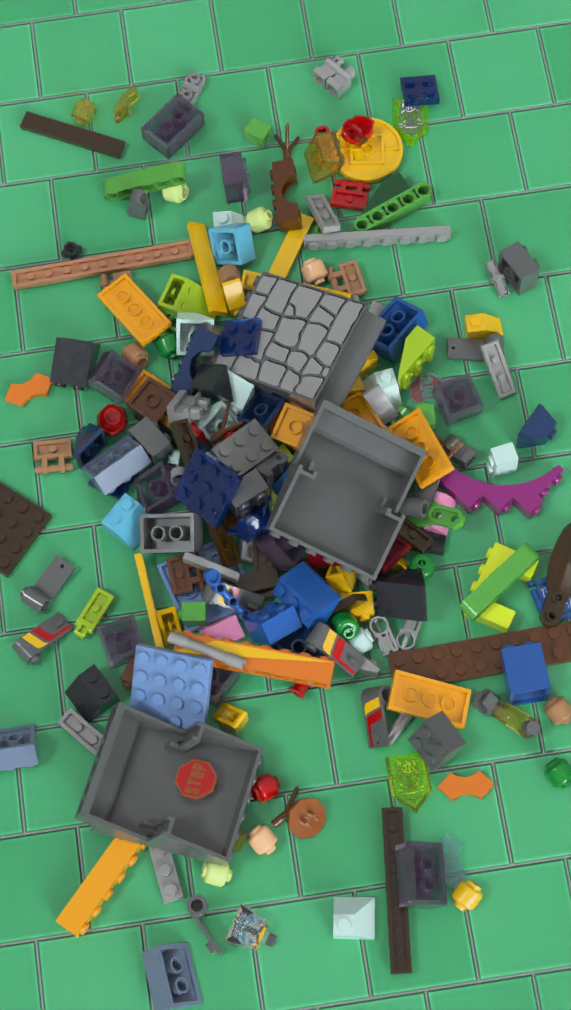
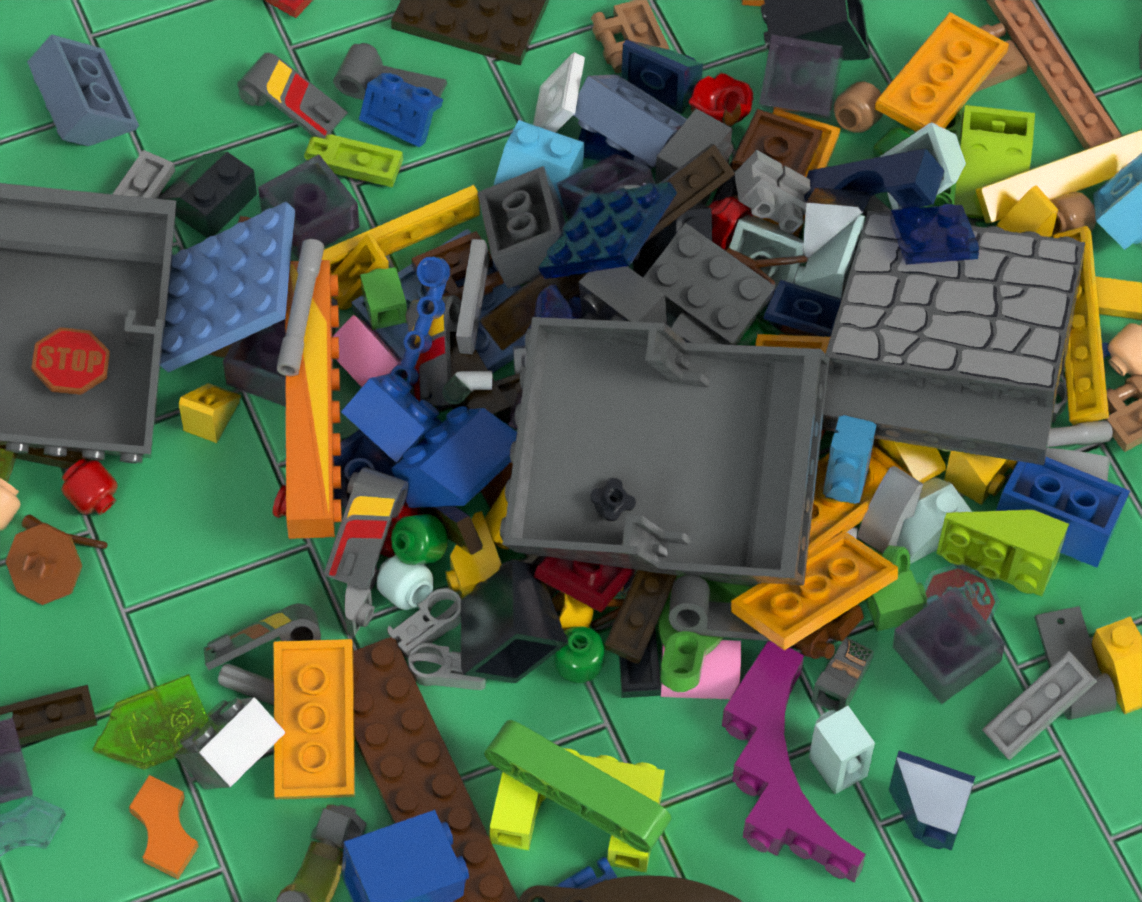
camera: 70 degrees right, 10 degrees down
none -> blue bracket [359,73,443,147]
none -> arm [442,371,492,405]
none -> white tile [533,52,585,133]
none -> black plate [590,478,636,521]
none -> dark azure brick [823,415,876,504]

